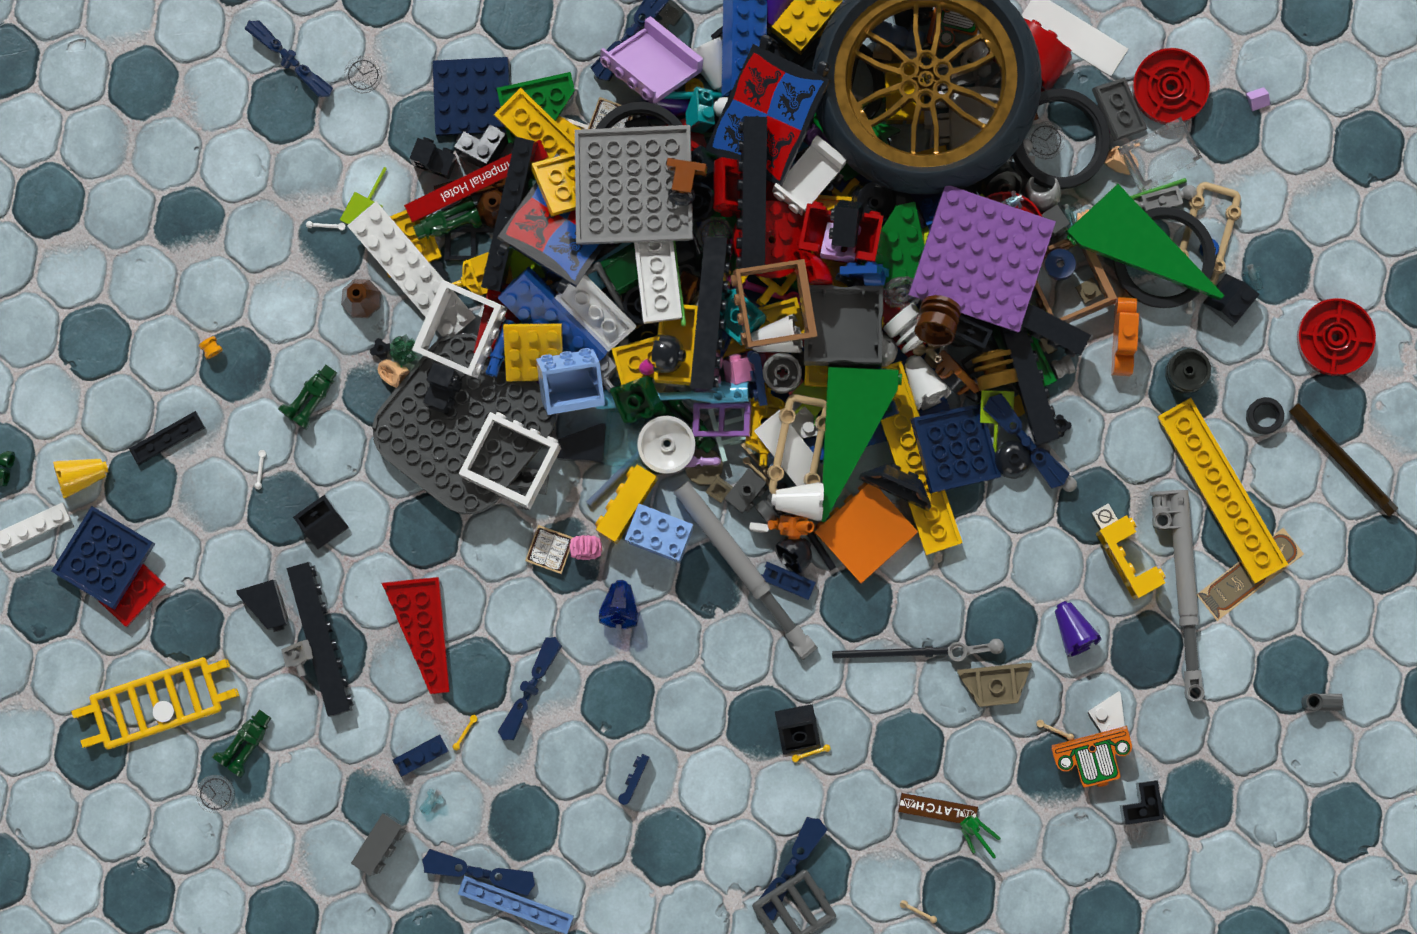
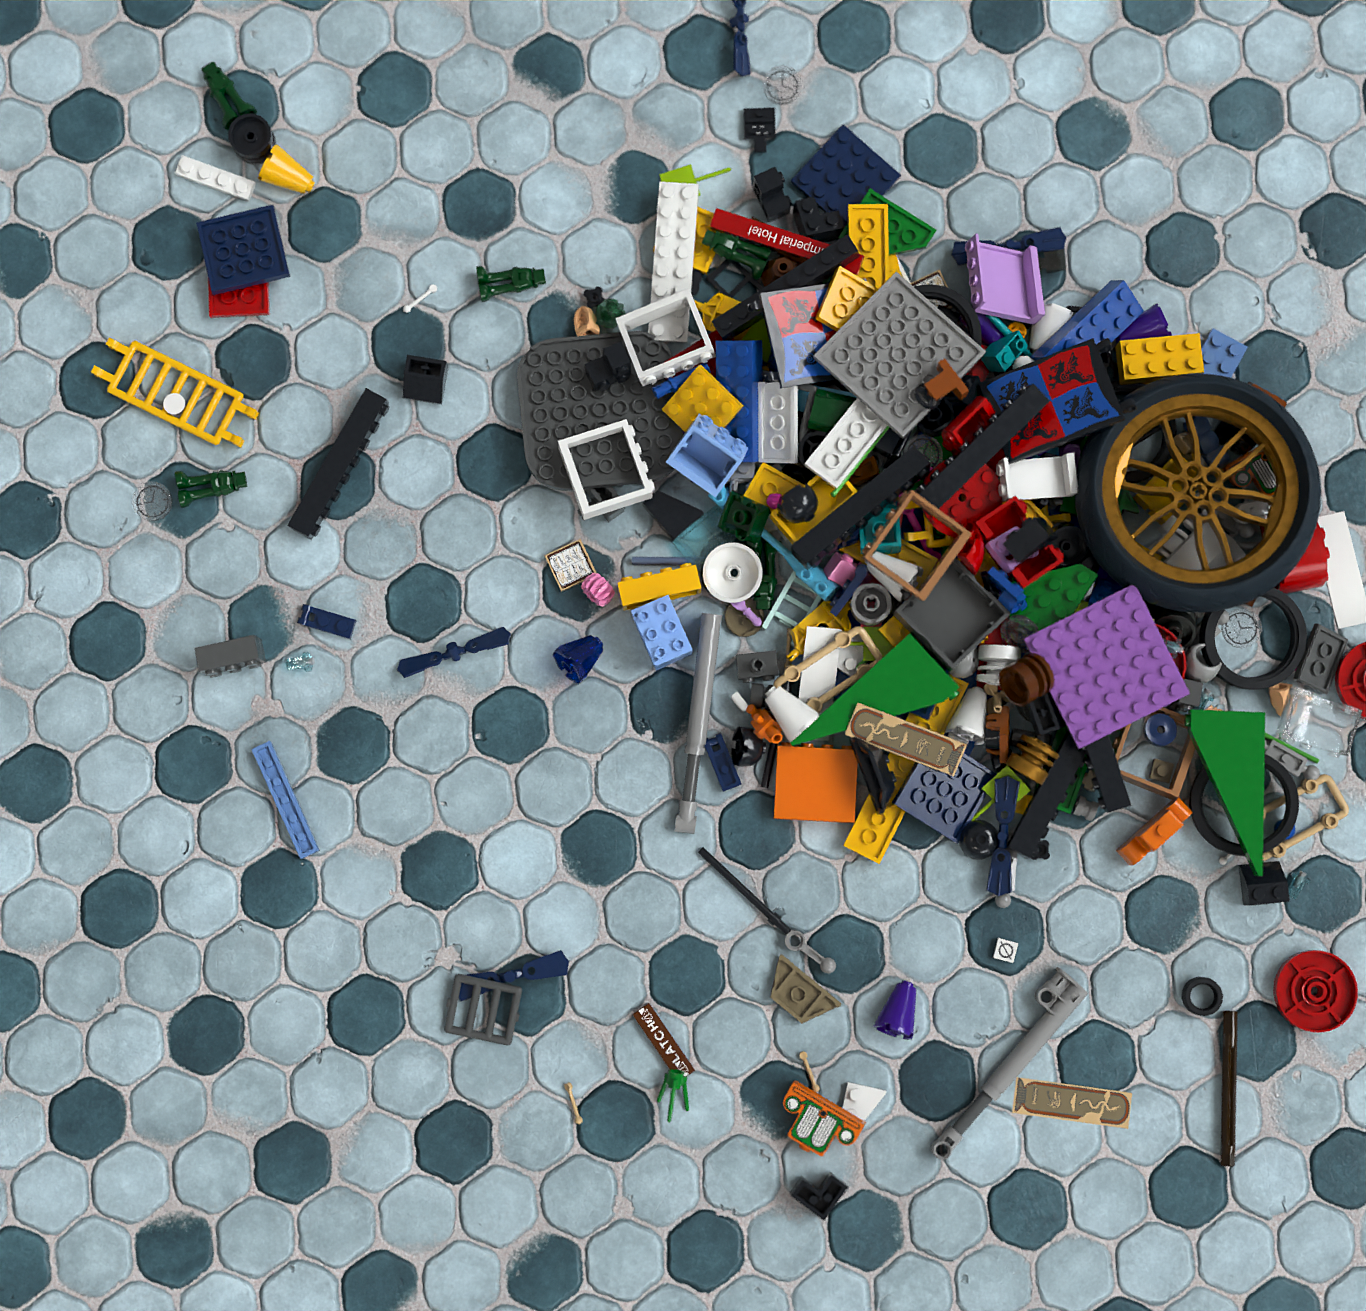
camera: 35 degrees right, 0 degrees up
black tile [129,411,206,465] -> none
light orange wheel [199,336,223,359] -> none
black slope [236,580,289,632] -> none
light grey plate [281,640,313,677] -> none
white hinge [306,221,346,231] -> none
reddish brown cone [341,279,381,318] -> none
red wing [381,577,450,694] -> none
dark blue piece [422,849,535,896] -> none
yellow hinge [452,715,478,751] -> none
dark blue plate [618,754,650,805] -> none
medium lavender window [693,402,752,437] -> none
dark tan plate [706,476,733,503] -> none
tan hinge [743,457,770,487] -> none
black slope [775,704,821,755] -> none
yellow hinge [792,744,831,762] -> none
yellow plate [1096,515,1166,600] -> none
yellow plate [1157,398,1289,584] -> none
pearl dark grey wheel [1165,348,1211,394] -> none
dark grey piece [1301,693,1343,711] -> none
none -> black wheel [228,113,276,164]
none -> black piece [744,108,776,153]
none -> sticker [845,703,967,776]

